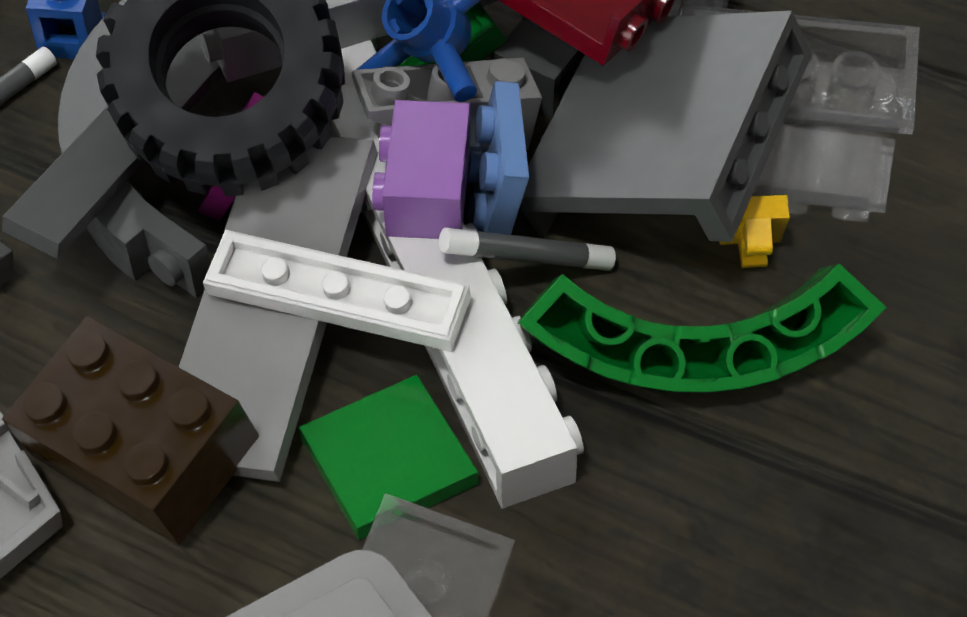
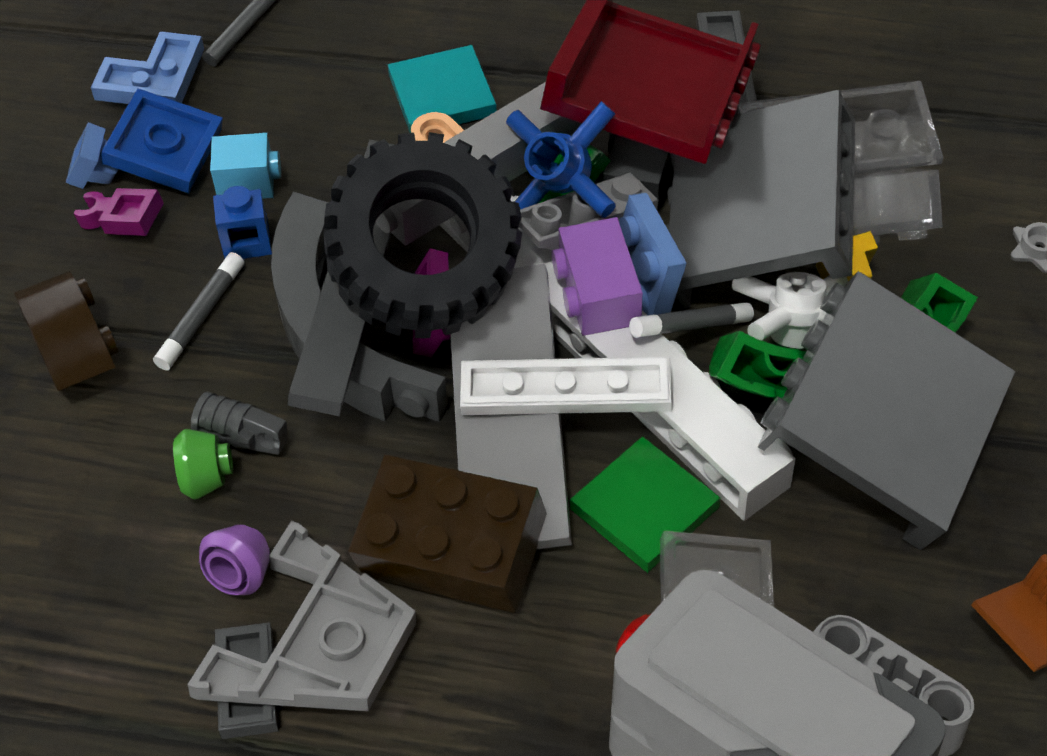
camera: 15 degrees left, 0 degrees up
none -> white bar [732,272,848,349]
none -> dark grey panel [757,271,1015,550]

